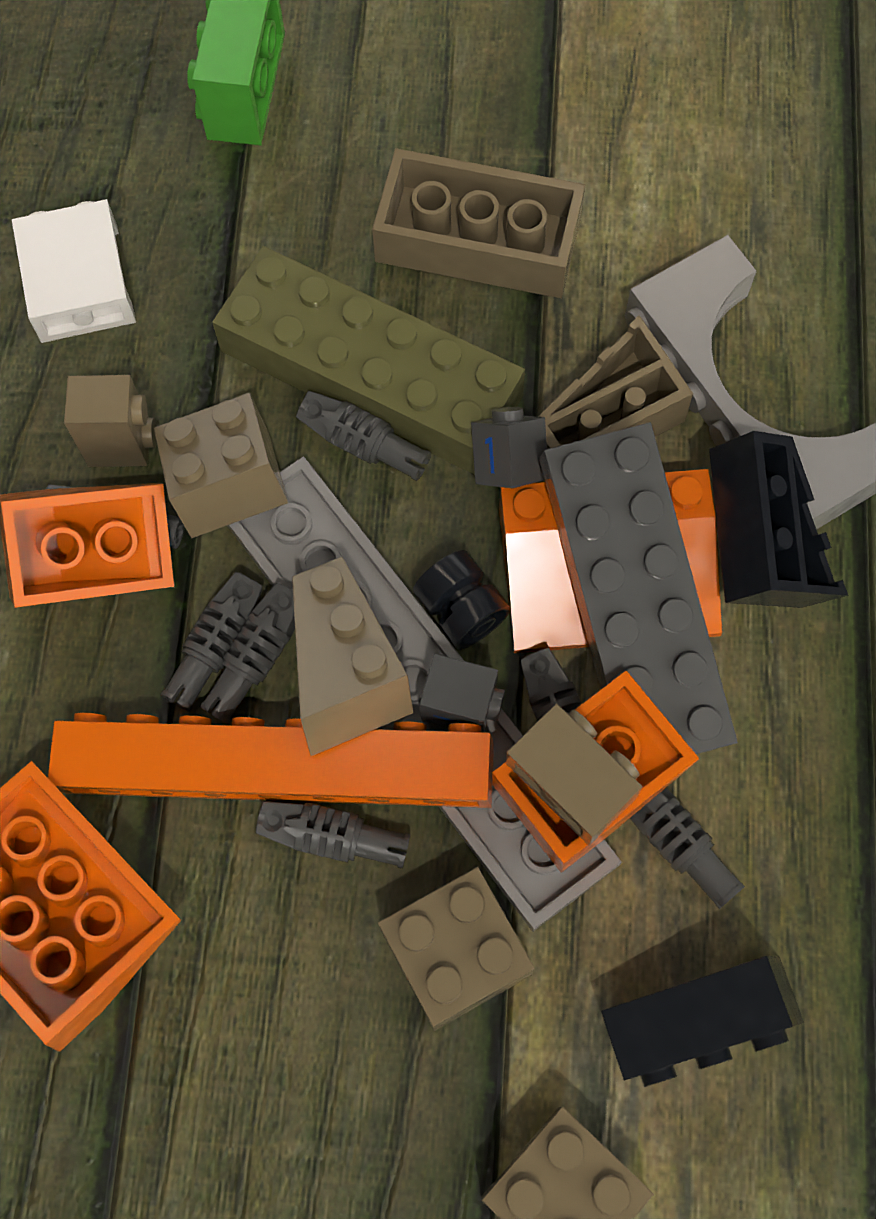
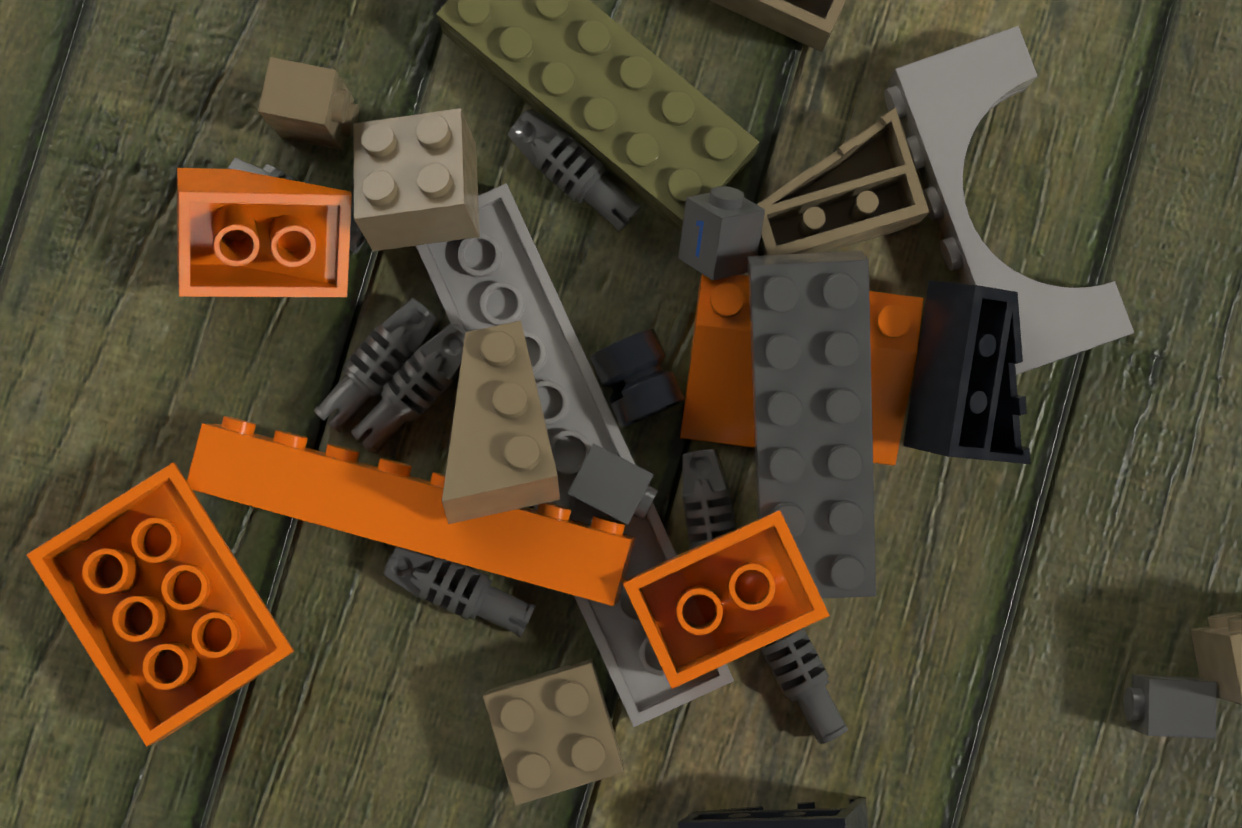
camera: 10 degrees right, 15 degrees up
dark tan brick [506,703,643,846] -> none

